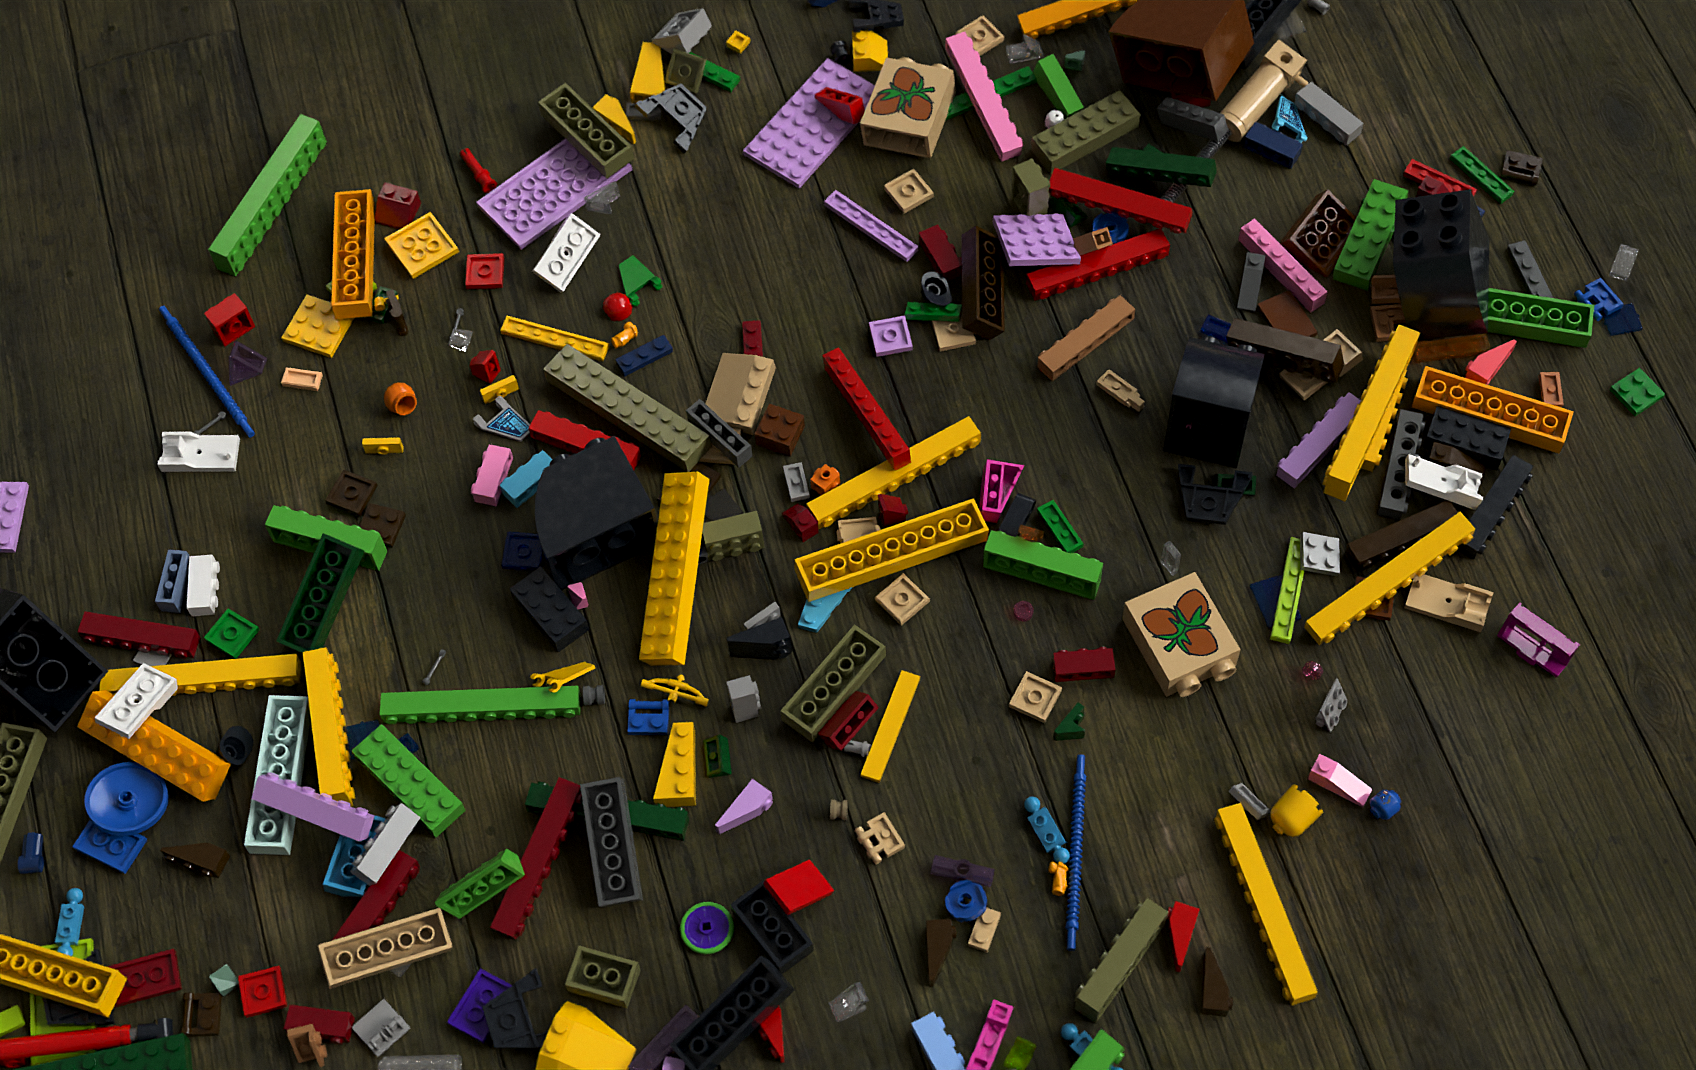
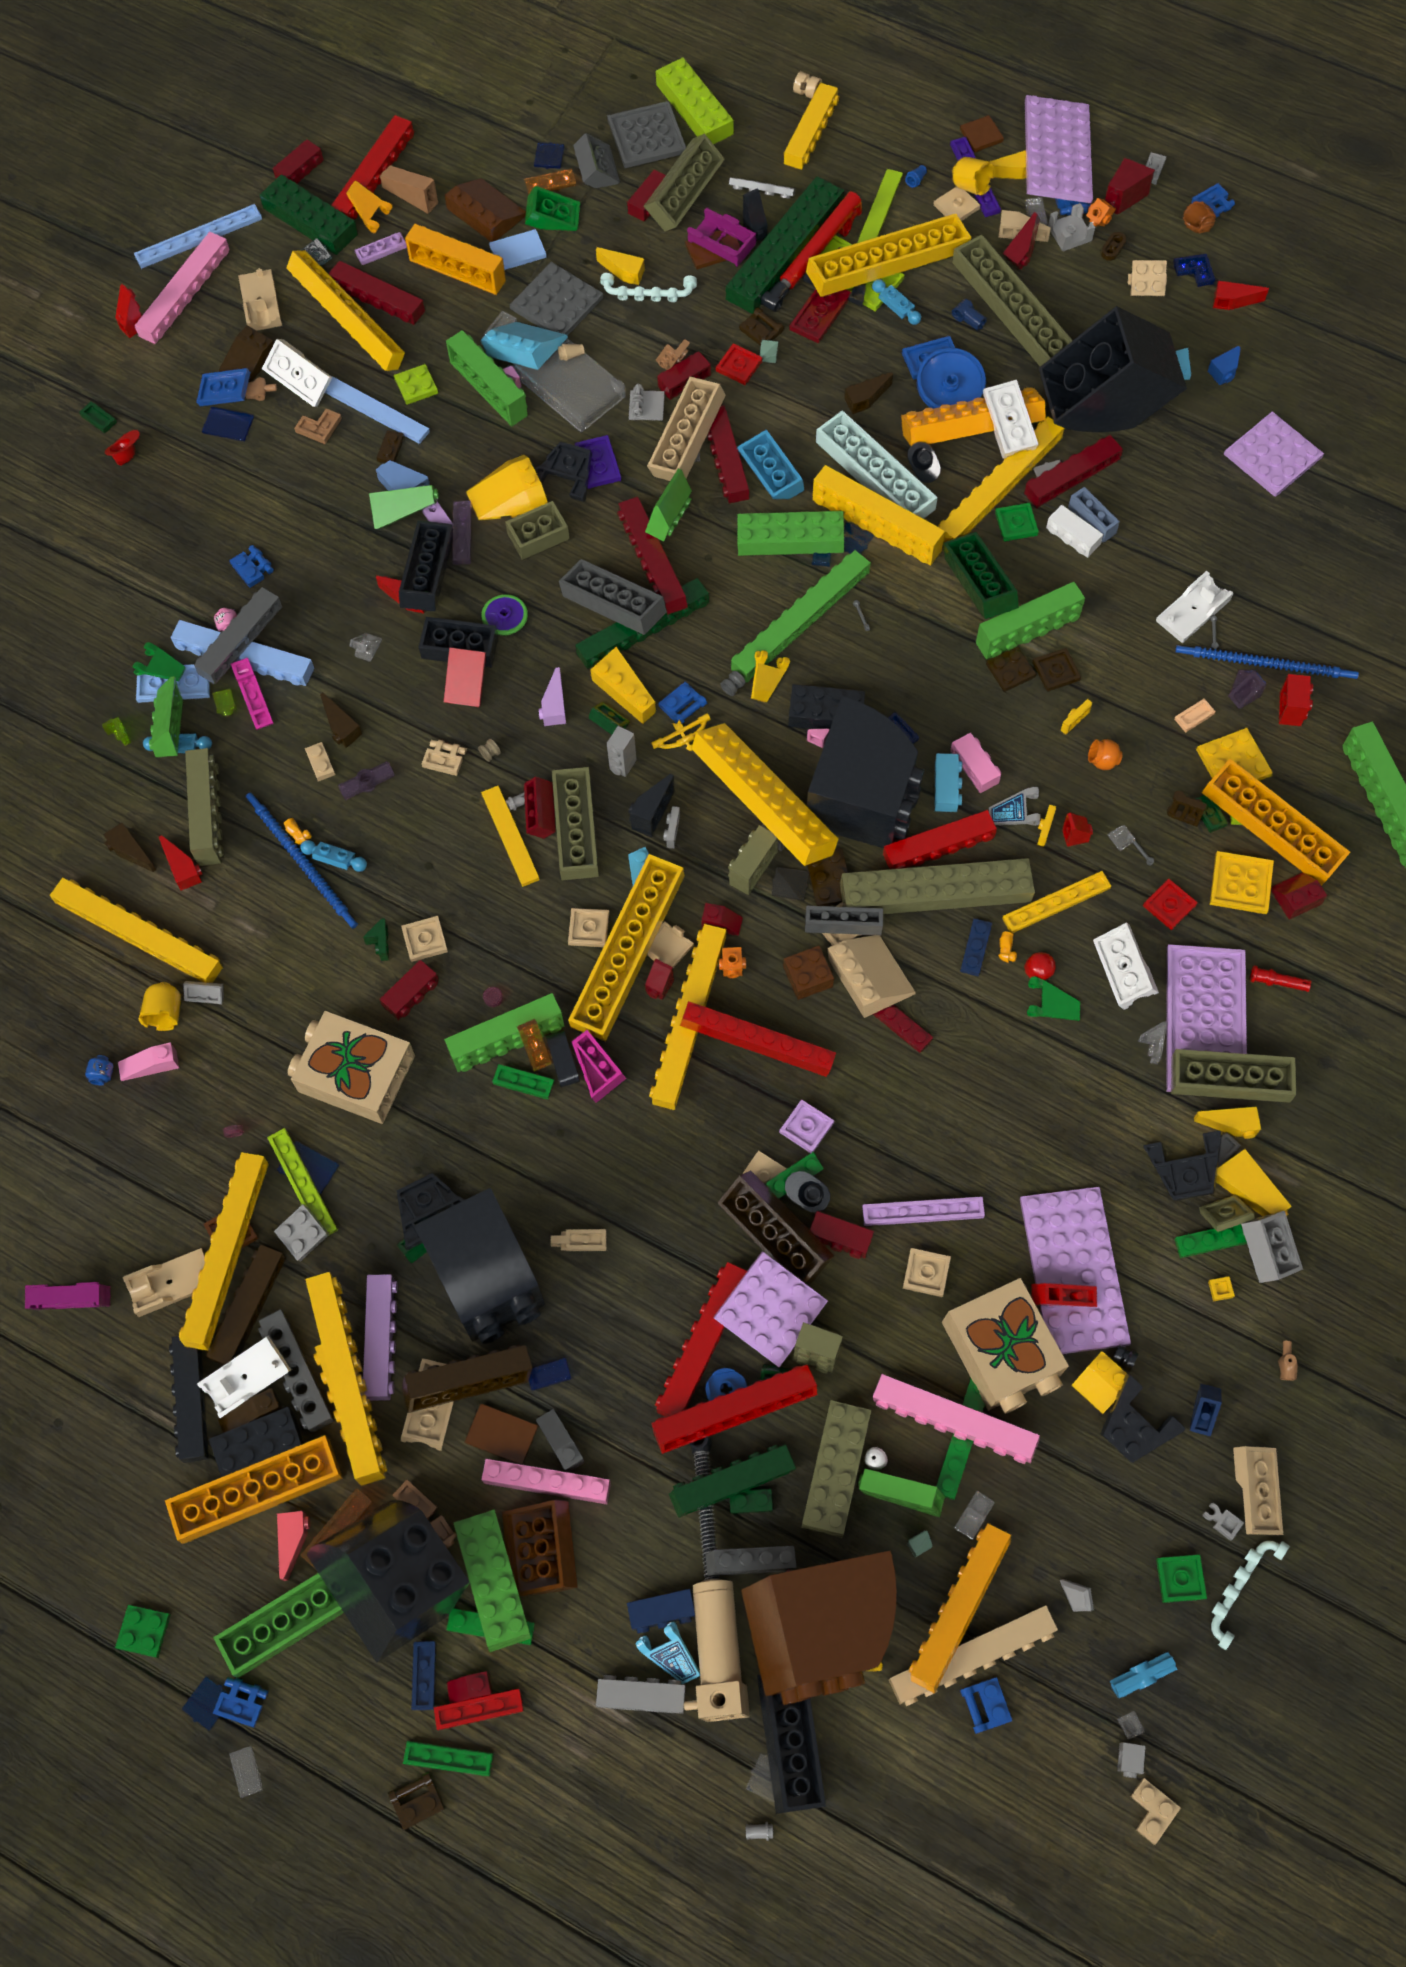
camera: 135 degrees right, 5 degrees up
lavender brick [251,772,374,841] -> none
brick [350,803,420,886] -> none
yellow hand [374,295,399,311] -> none
light grey plate [783,462,810,502] -> none
blue plate [945,880,987,922] -> none
tan plate [956,15,1004,56] -> none
medium nougat brick [1037,295,1135,381] -> none
medium nougat brick [1073,227,1113,255] -> none
clear tile [1161,541,1181,576] -> none
light grey hinge [1316,678,1347,732] -> none
dark grey plate [1507,240,1553,298] -> none
nougat plate [1539,372,1564,408] -> none

